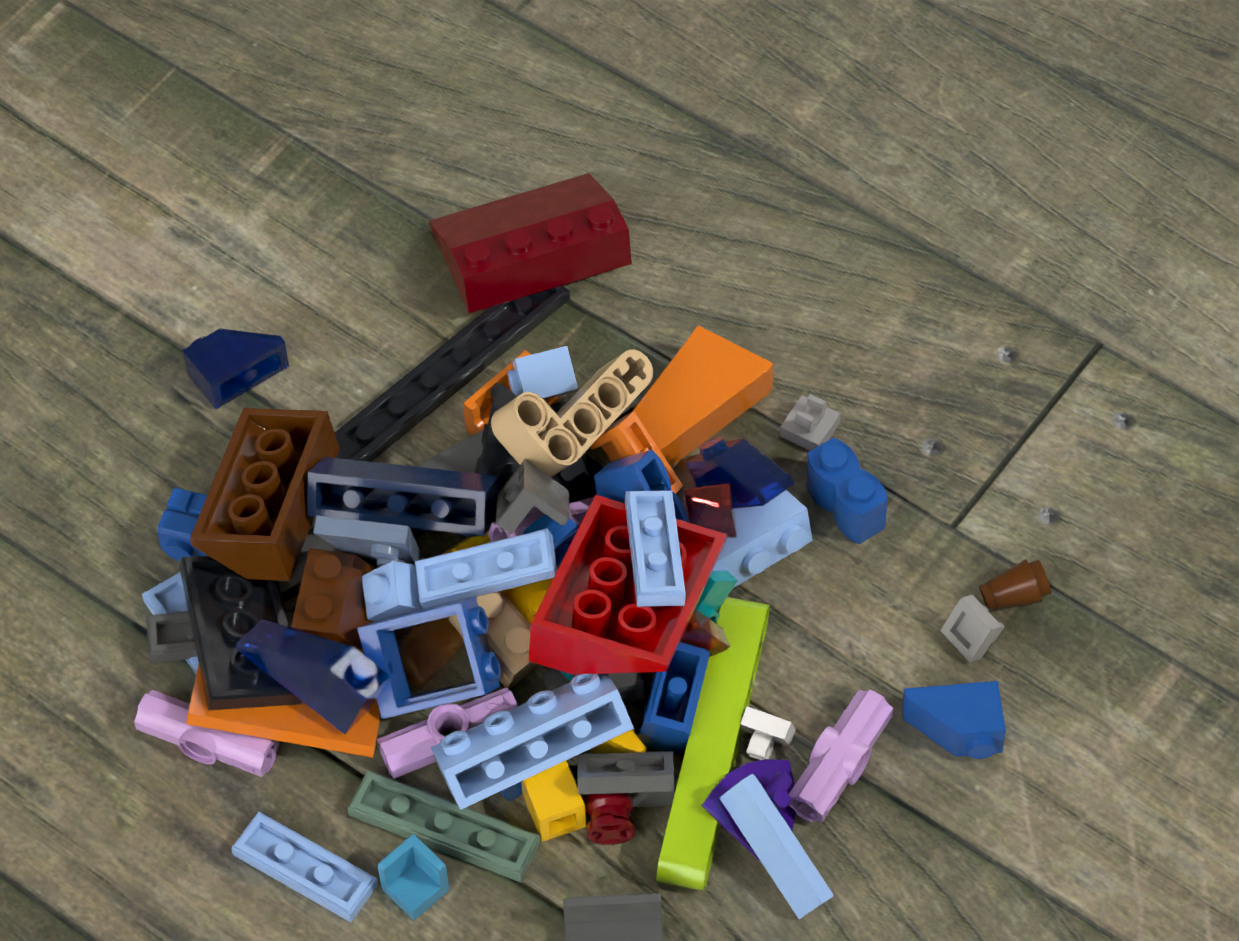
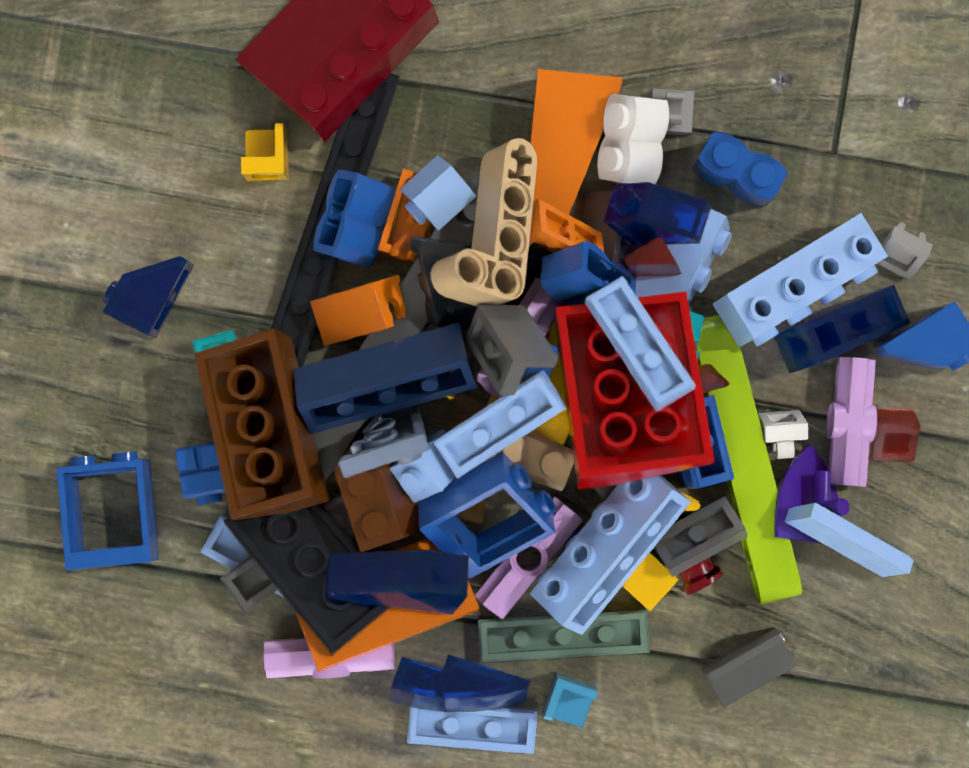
camera: 30 degrees left, 30 degrees up
reddish brown cone [979,559,1051,611] -> none
none -> blue window [56,451,159,570]
none -> yellow panel [241,123,289,181]
none -> orange hinge [310,274,406,346]
none -> blue brick [314,169,395,268]
none -> clear blue slope [390,654,530,712]
none -> white brick [597,94,669,185]
none -> light blue brick [712,213,888,347]
none -> clear blue slope [775,285,910,374]
none -> clear red slope [871,409,920,462]

